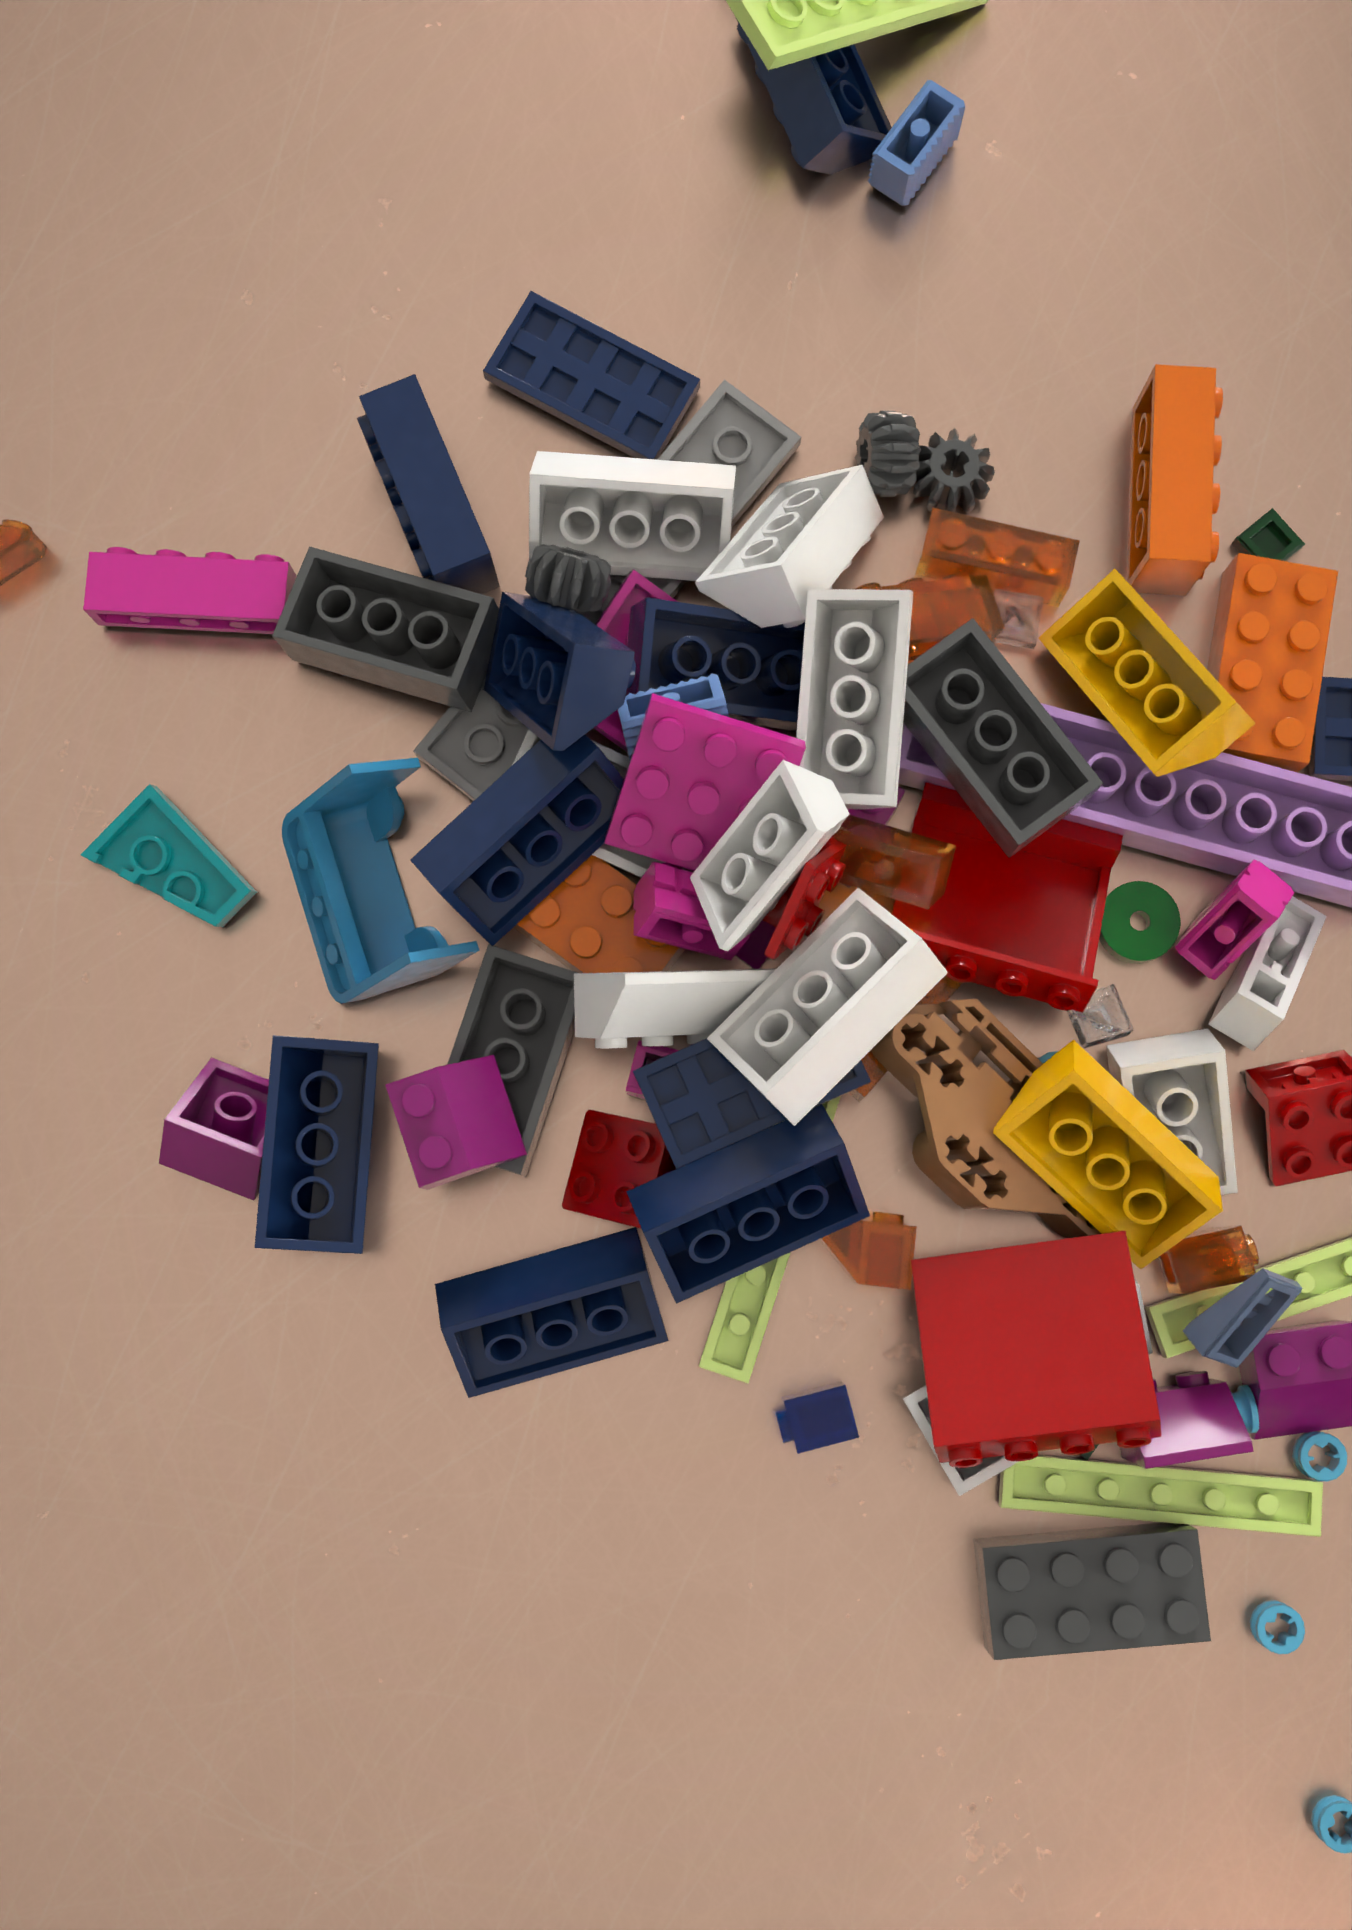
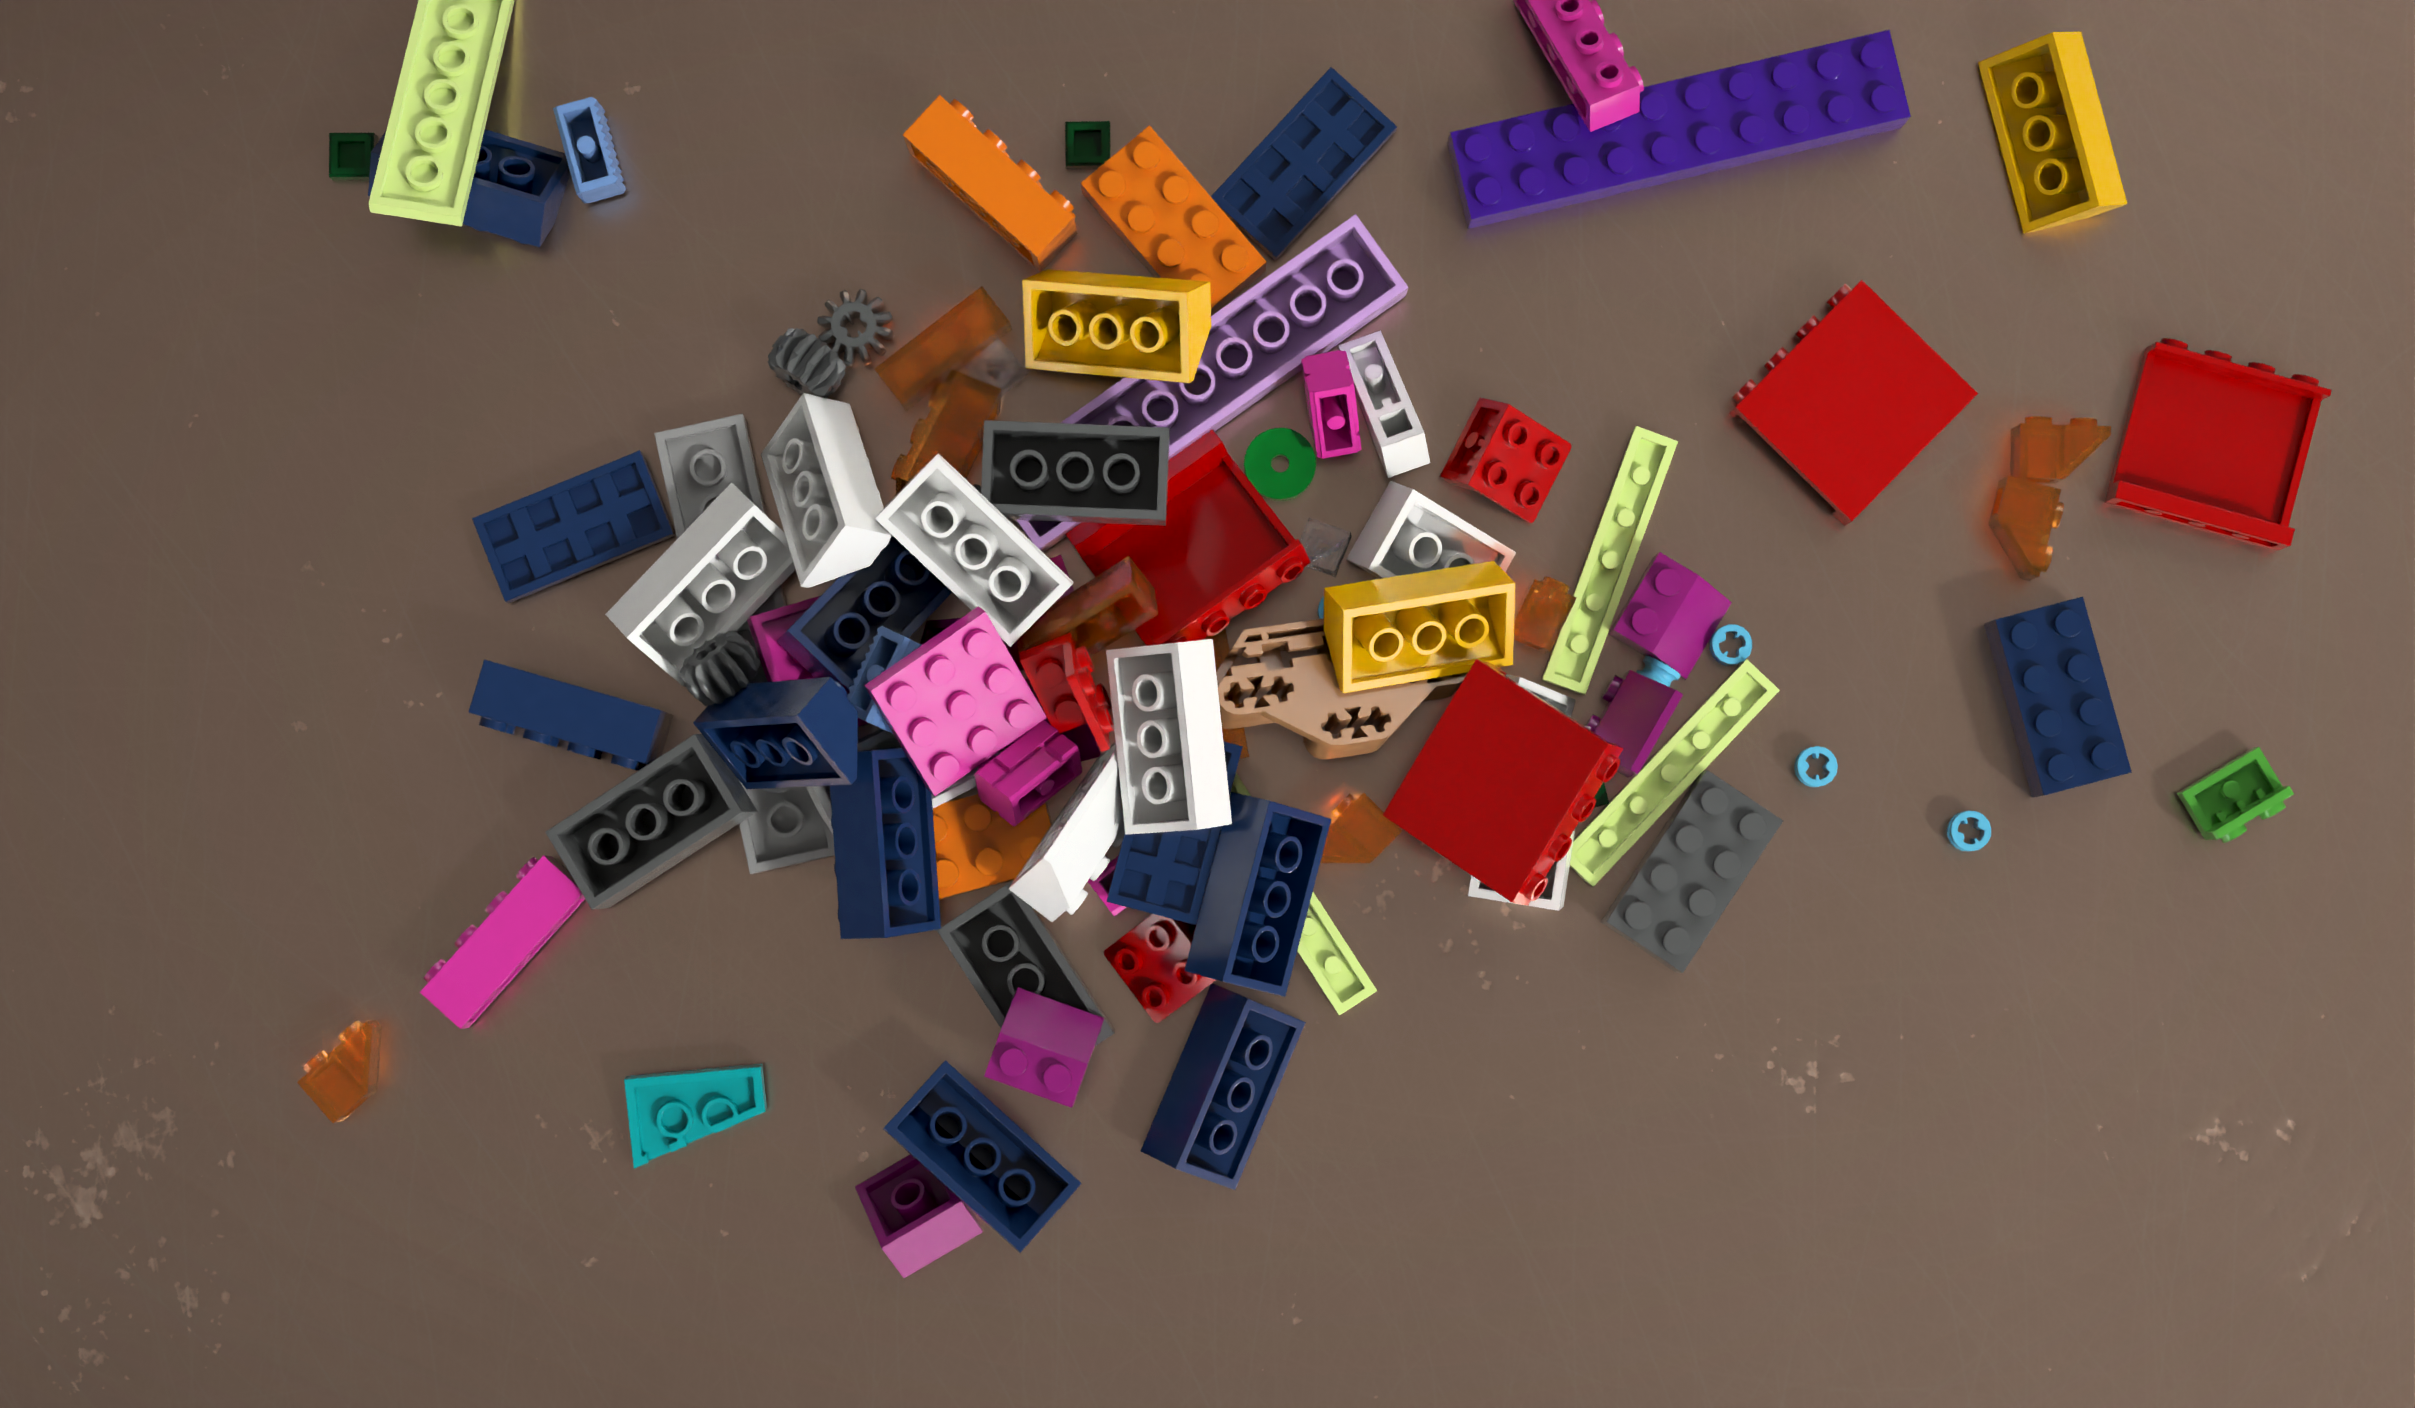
camera: 55 degrees left, 5 degrees up
dark azure windscreen [282,758,480,1004] -> none
white slope [690,760,850,951] -> none
clear blue brick [775,1381,859,1454] -> none
sand blue slope [1183,1268,1303,1368] -> none

